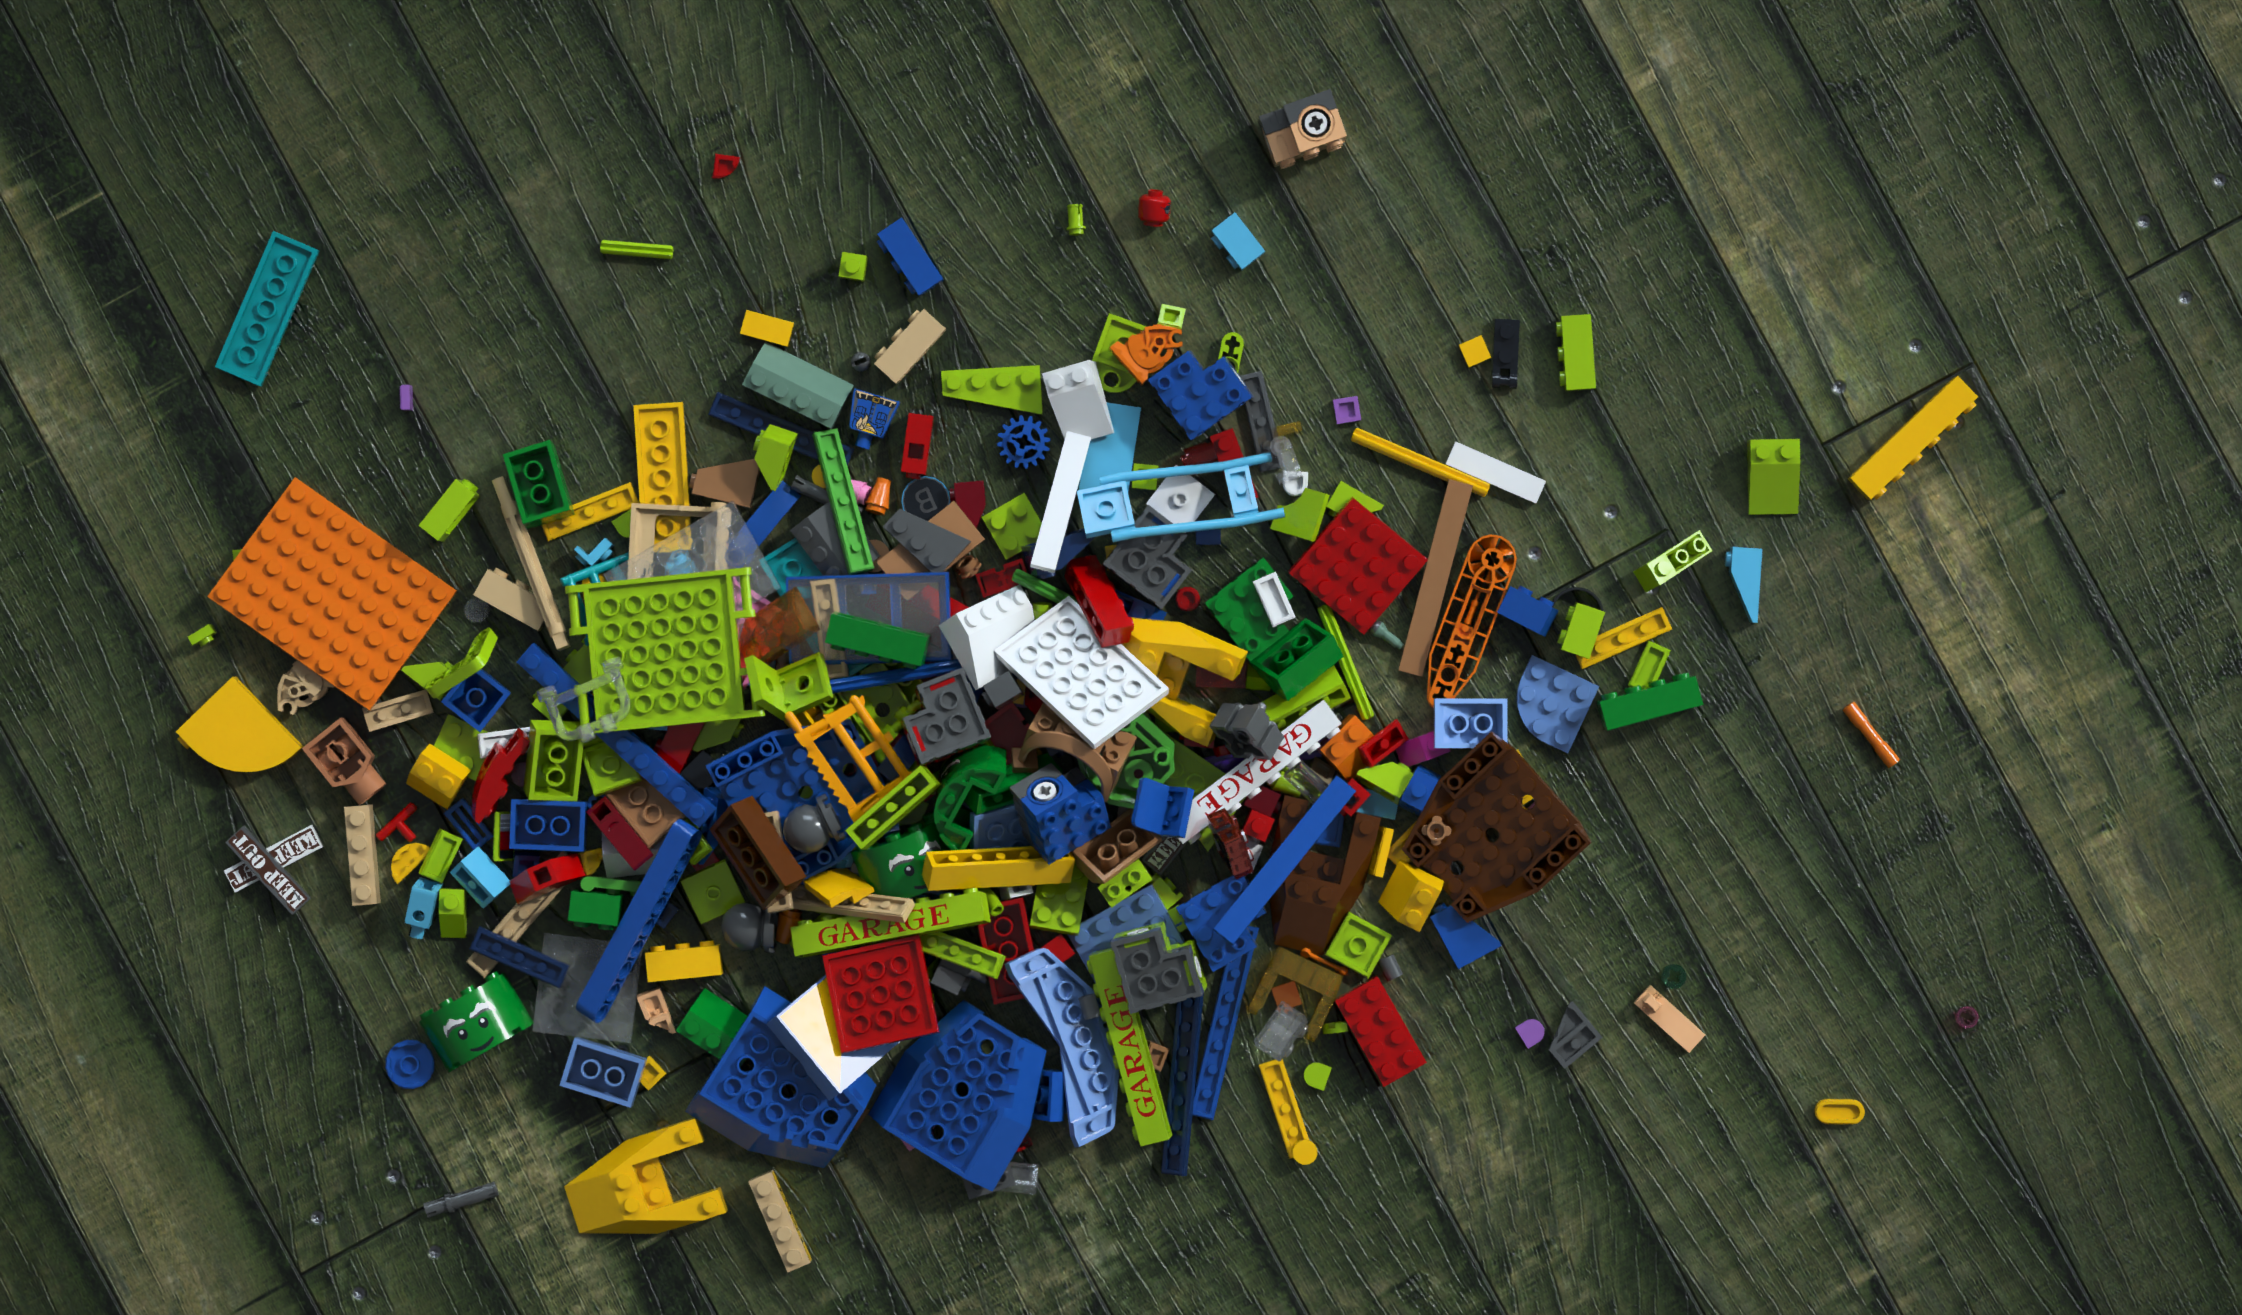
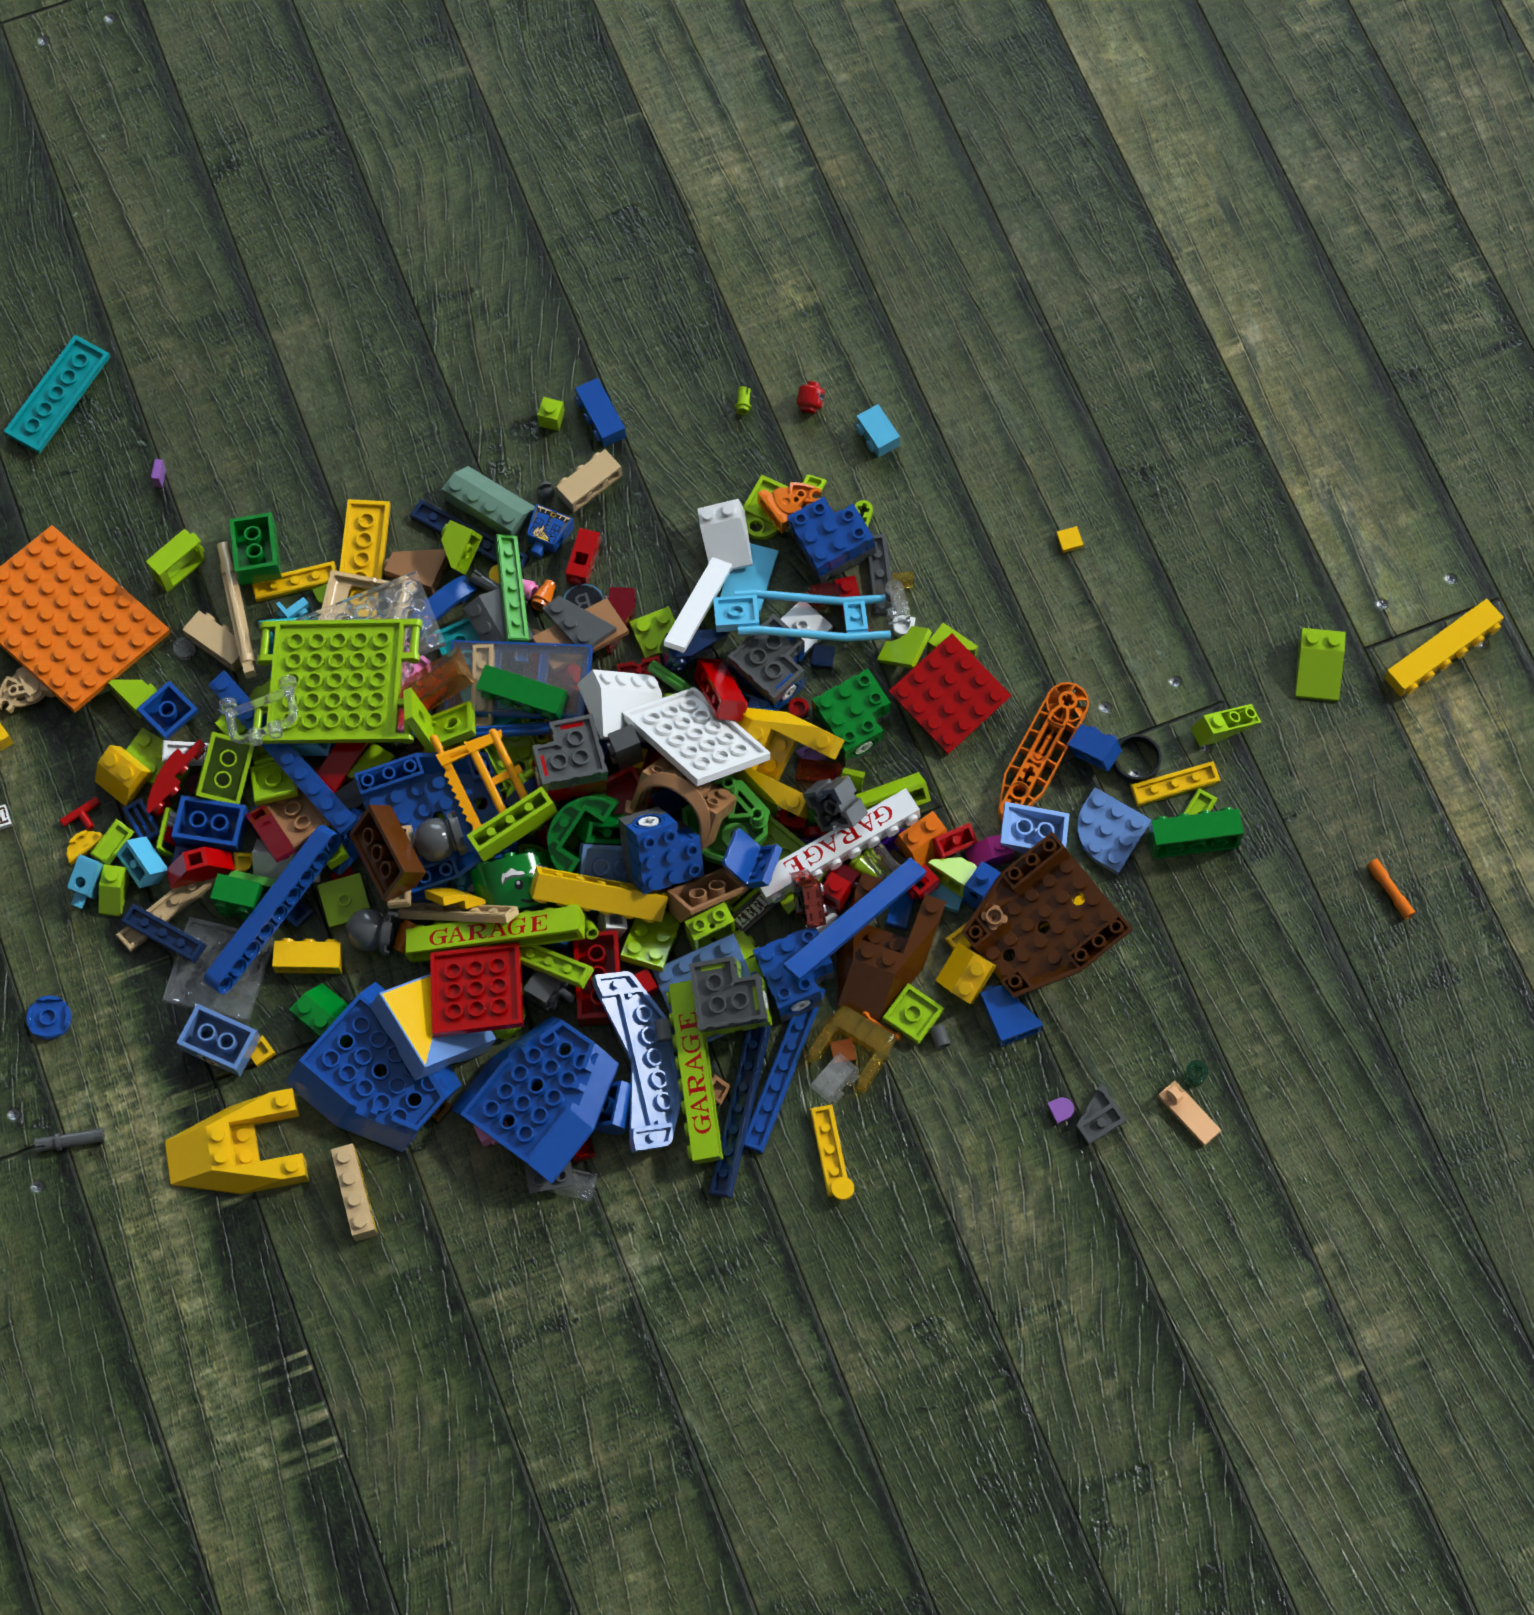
camera: 10 degrees right, 20 degrees down
nougat brick [302,717,386,805] -> none
tan brick [344,804,381,906] -> none
tan hinge [362,690,434,732] -> none
green cylinder [419,971,534,1073] -> none
lime beam [425,628,498,698] -> none
lime axle [600,240,674,259] -> none
light nougat slope [636,986,676,1034] -> none
red tile [712,154,740,179] -> none
yellow tile [740,310,794,347] -> none
lime wing [941,365,1043,415] -> none
medium nougat plate [956,555,982,579] -> none
blue gear [997,415,1050,469] -> none
lime tile [1132,463,1158,490] -> none
green slope [1250,618,1344,701] -> none
white tile [1253,572,1295,627] -> none
piece [1258,89,1347,169] -> none
lime tile [1304,1062,1332,1091] -> none
lime axle [1318,604,1374,720] -> none
lime tile [1322,1020,1348,1034] -> none
medium lavender tile [1333,396,1361,424] -> none
red brick [1334,975,1427,1087] -> none
yellow axle [1351,428,1490,497] -> none
yellow tile [1368,826,1394,878] -> none
sand green piece [1370,621,1404,650] -> none
medium nougat tile [1398,479,1473,676] -> none
white tile [1446,442,1546,504] -> none
black plate [1492,319,1520,389] -> none
lime brick [1556,314,1596,391] -> none
lime brick [1557,602,1605,659] -> none
medium azure slope [1725,547,1762,623] -> none
yellow tile [1814,1099,1865,1124] -> none
clear pink bush [1955,1006,1979,1028] -> none

